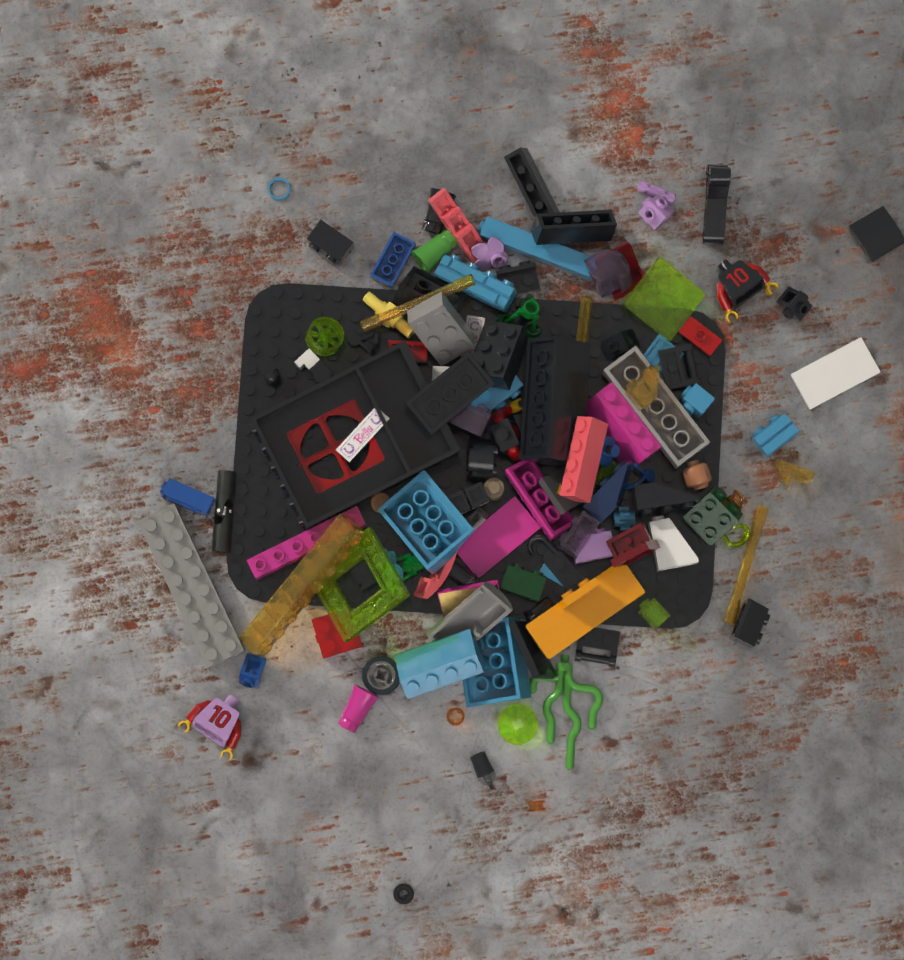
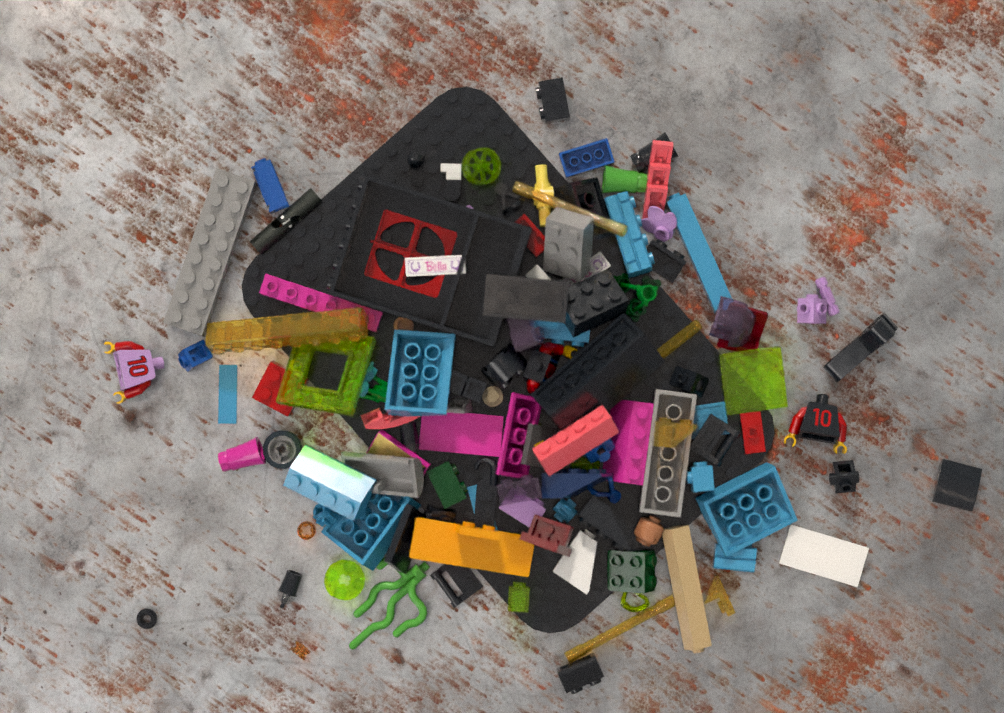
camera: 50 degrees right, 5 degrees up
dark azure piece [268,178,290,200] -> none
black brick [504,147,560,218] -> none
black brick [531,210,617,245] -> none
clear orange bush [728,490,748,509] -> none
none -> dark azure sticker [218,365,237,424]
none -> dark azure gear [313,503,338,527]
none -> tan brick [662,525,712,653]
none -> dark azure slope [696,462,798,557]

